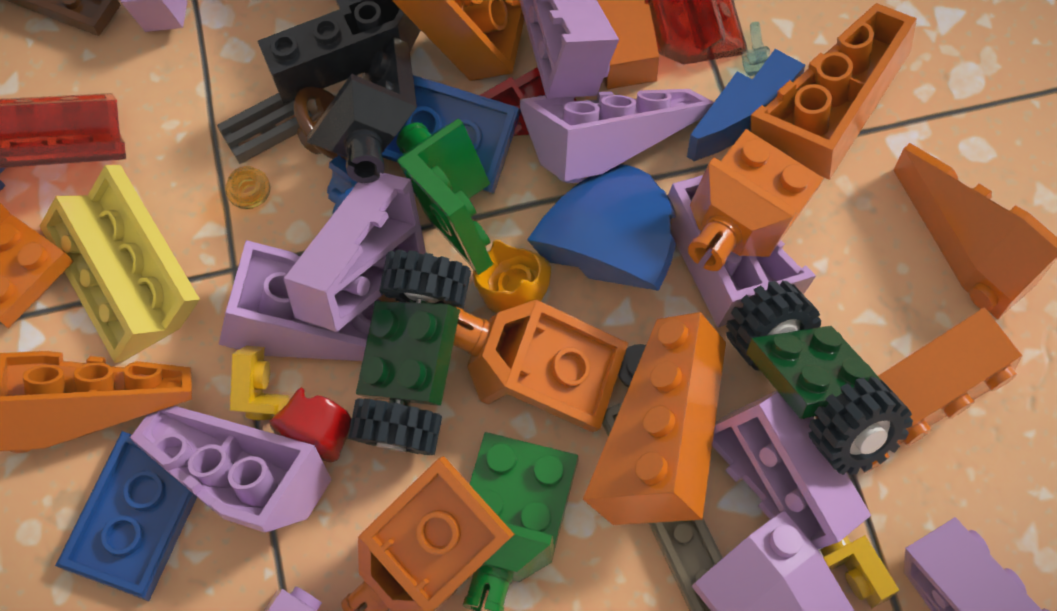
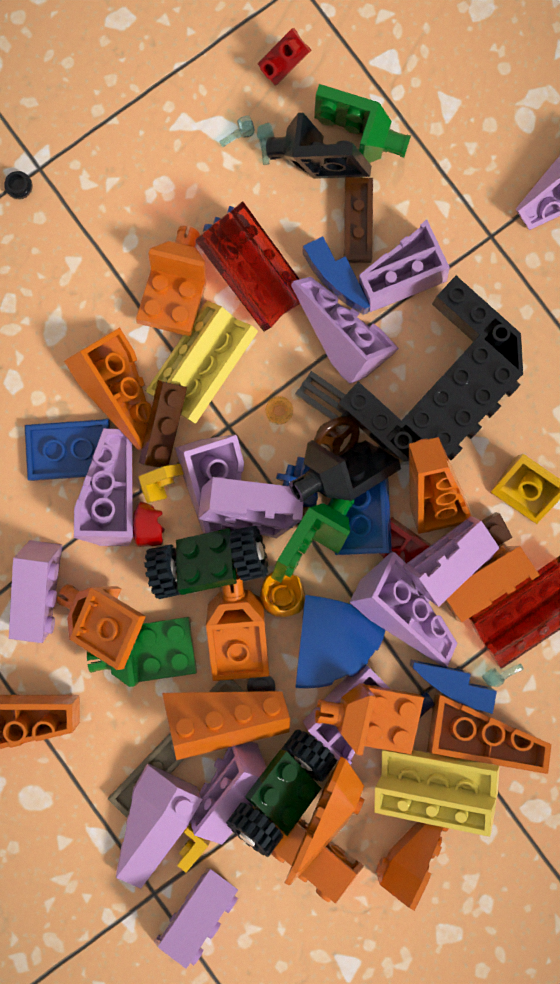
camera: 70 degrees right, 20 degrees up
none -> reddish brown plate [139,380,187,468]
none -> orange wedge [284,757,365,886]
none -> lavender wedge [291,277,399,384]
none -> blue slope [303,236,370,315]
none -> light yellow slope [374,749,499,837]

